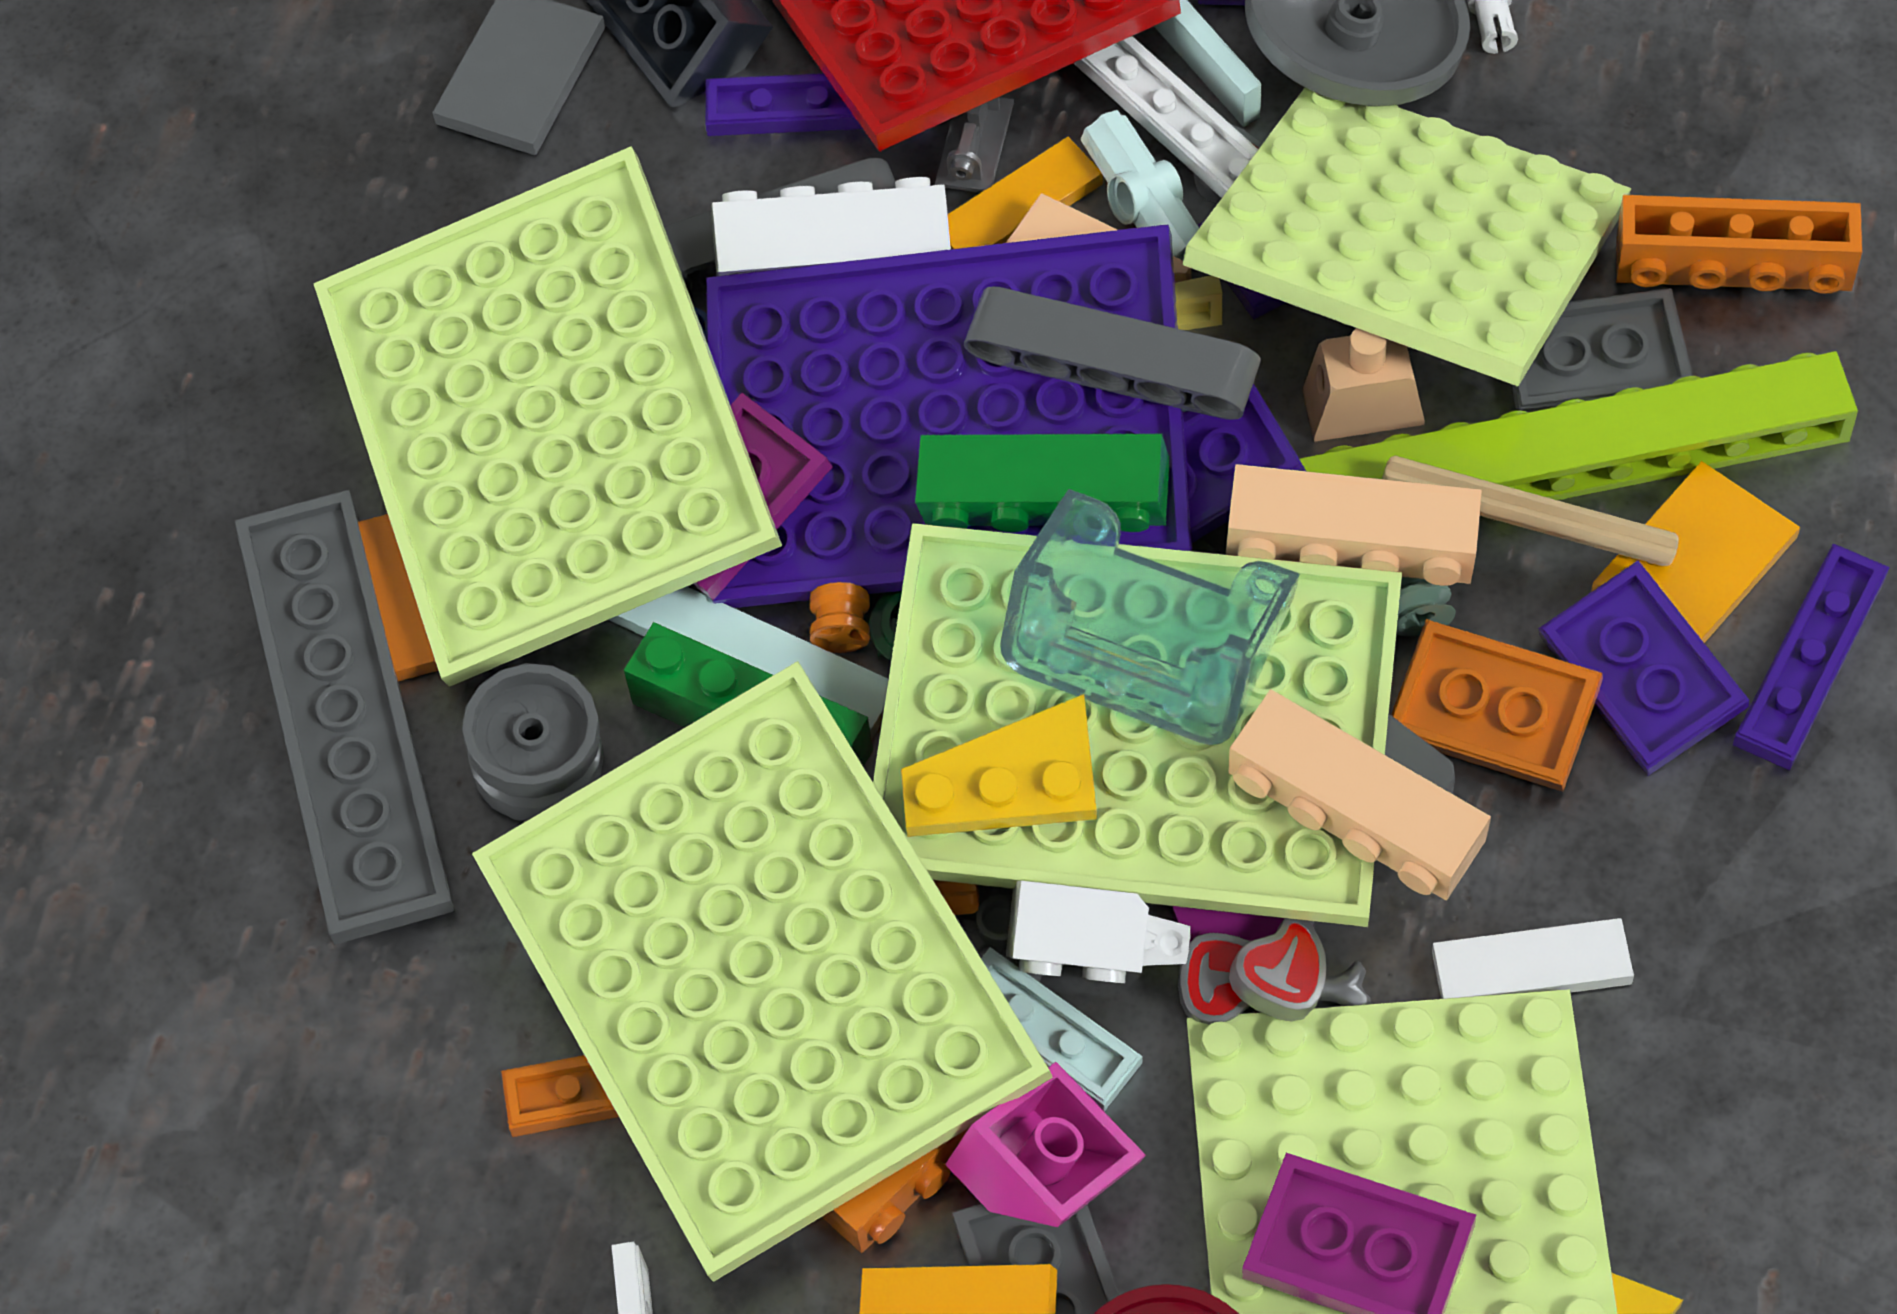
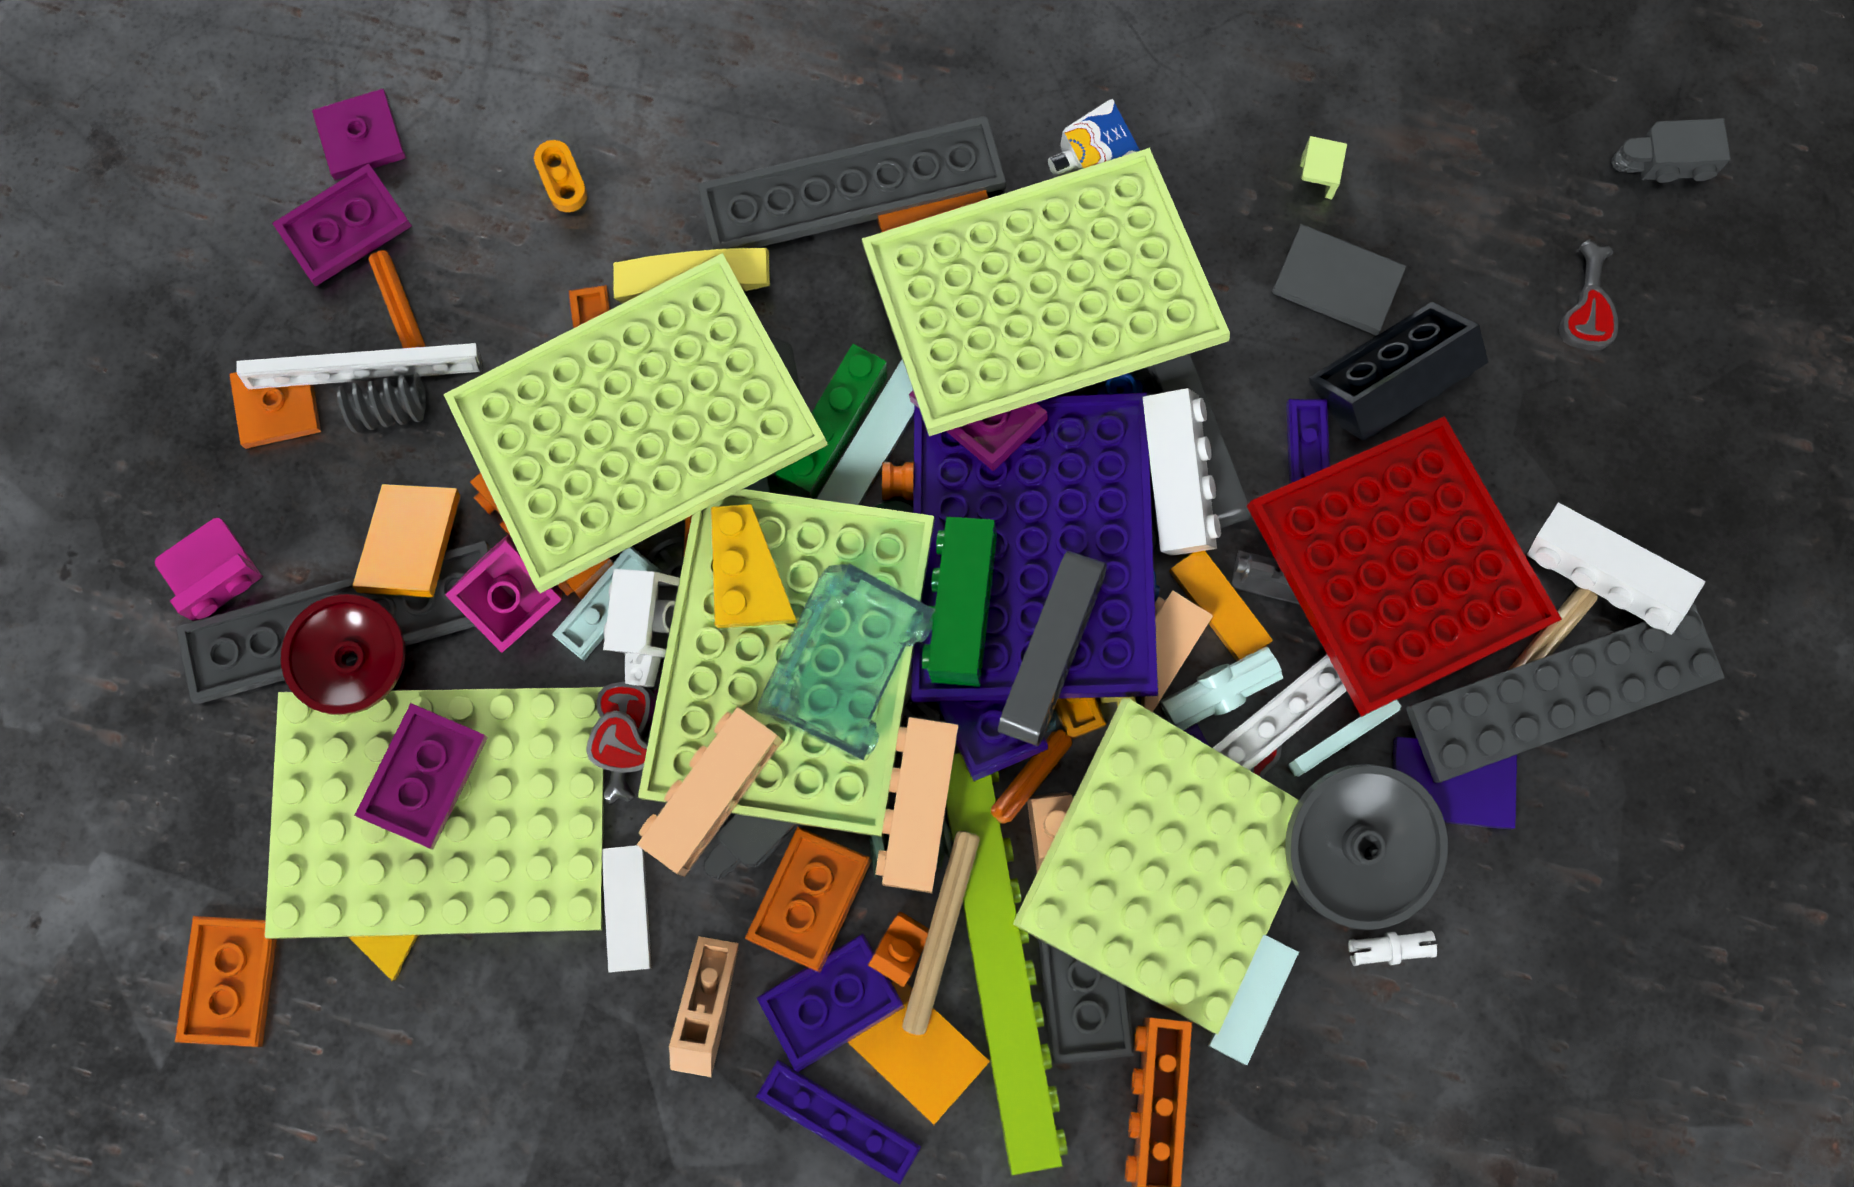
camera: 85 degrees right, 15 degrees up
dark grey wheel [462,663,604,821] -> none
none -> light orange plate [534,140,587,212]
none -> light yellow slope [613,248,770,303]
none -> light nougat slope [669,936,738,1077]
none -> orange bracket [868,912,929,987]
none -> orange axle [991,729,1072,824]
none -> torso [1048,99,1140,178]
none -> light aqua tile [1207,935,1299,1065]
none -> yellowish green panel [1300,136,1347,199]

